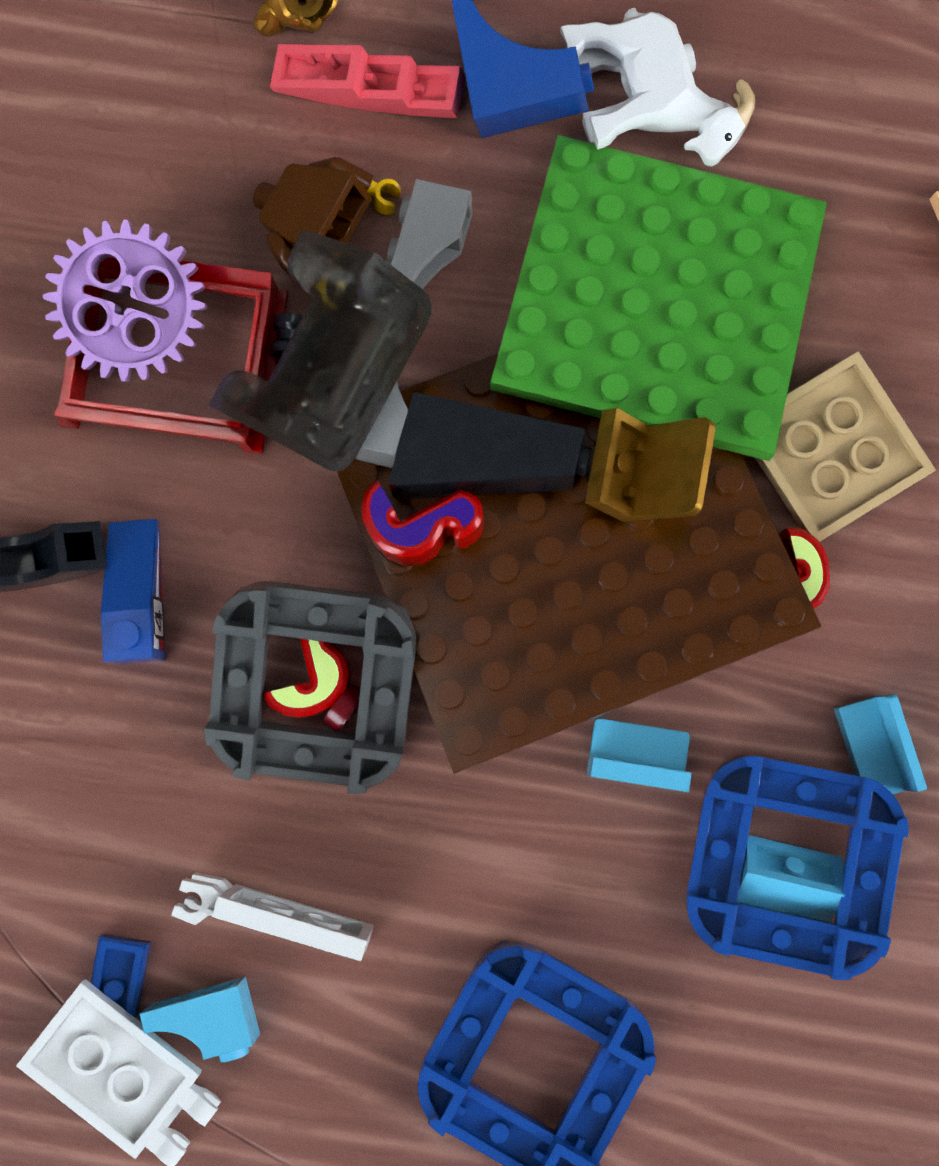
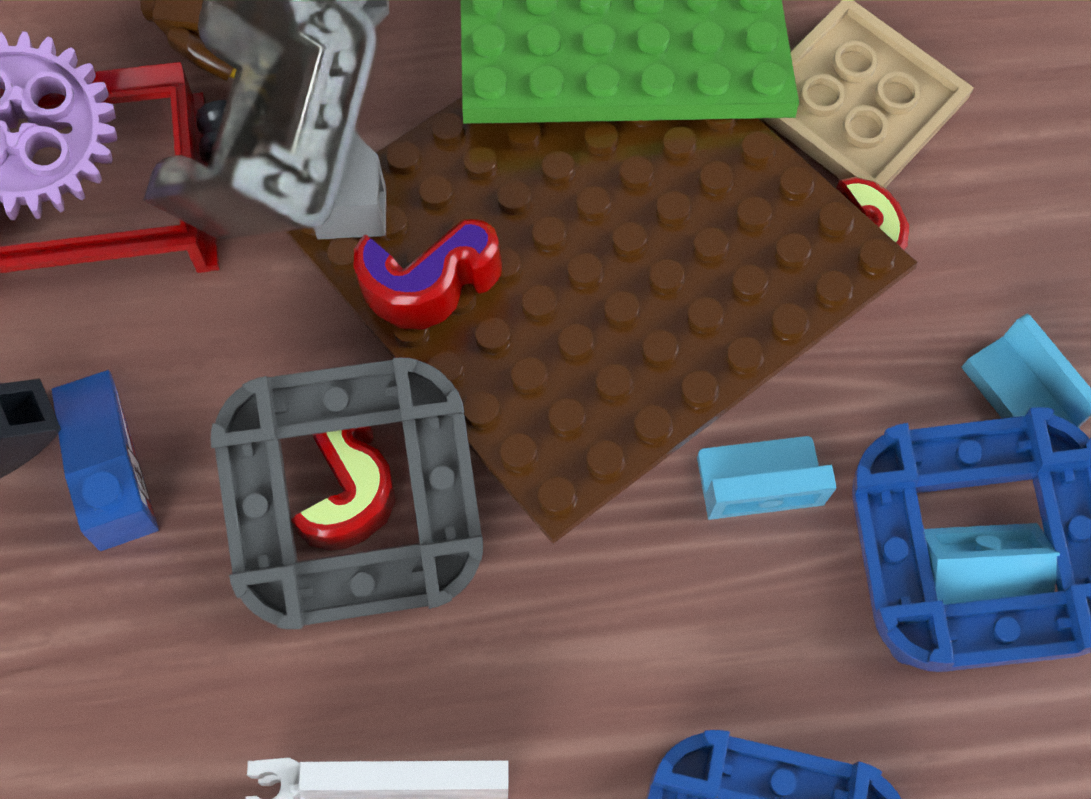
camera: 20 degrees left, 15 degrees down
dark red tile [322,683,360,732] -> none
black slope [388,392,592,499] -> none
pearl gold bracket [585,408,716,522] -> none

